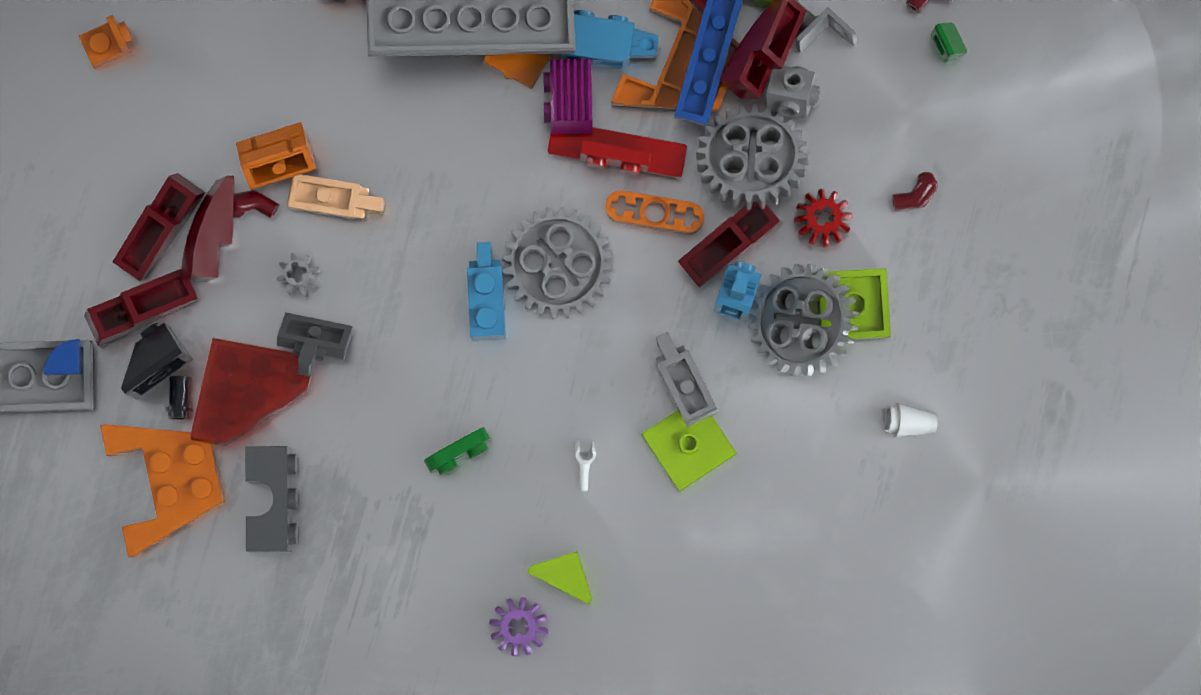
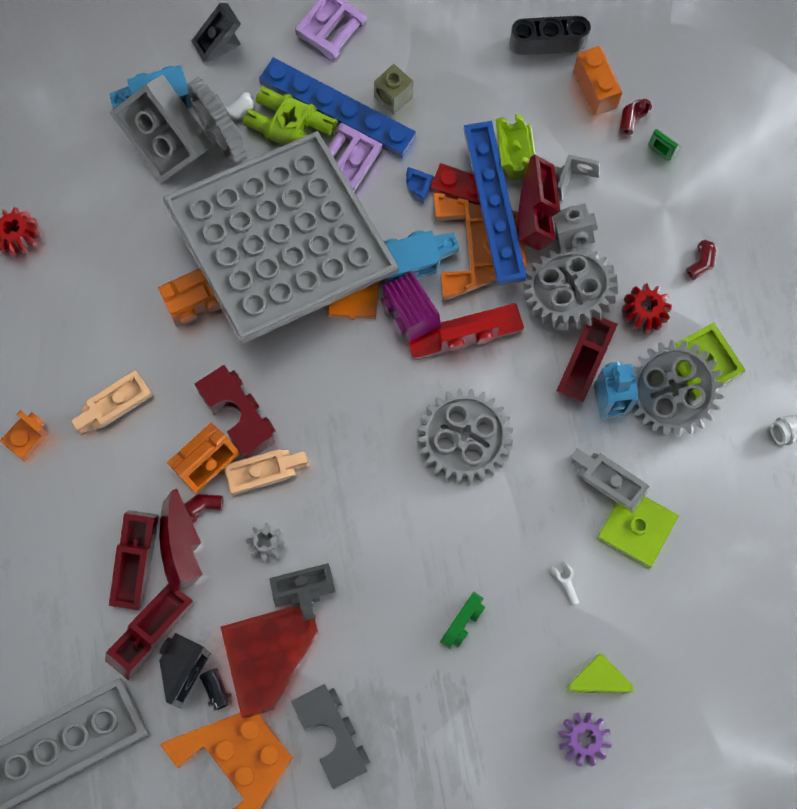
camera: 30 degrees left, 10 degrees down
blue tile [44,339,81,375] -> none
dark azure hinge [467,242,507,341] -> none
orange beam [606,190,704,235] -> none
none -> light nougat hinge [71,370,153,435]
none -> dark red arch [194,365,276,459]

